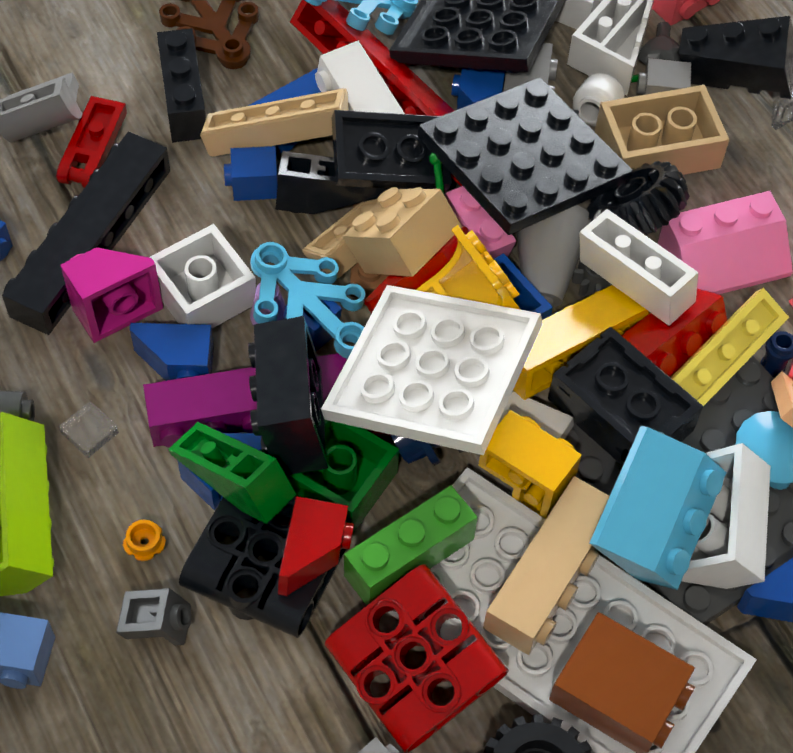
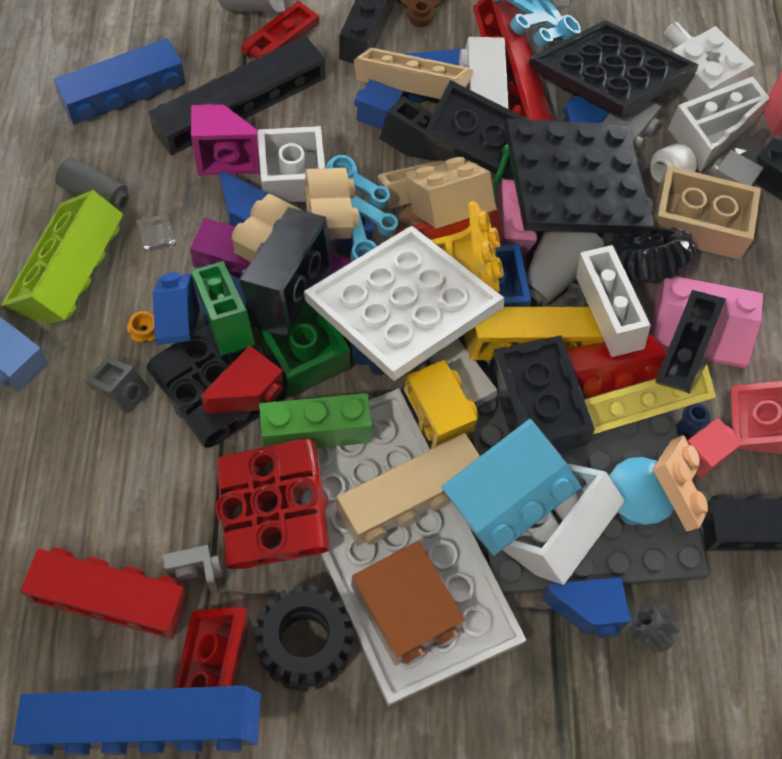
camera: 25 degrees right, 5 degrees up
none -> blue slope [153,272,201,345]
none -> tan brick [232,194,303,262]
none -> tan brick [304,168,359,239]
none -> black slope [655,290,728,394]

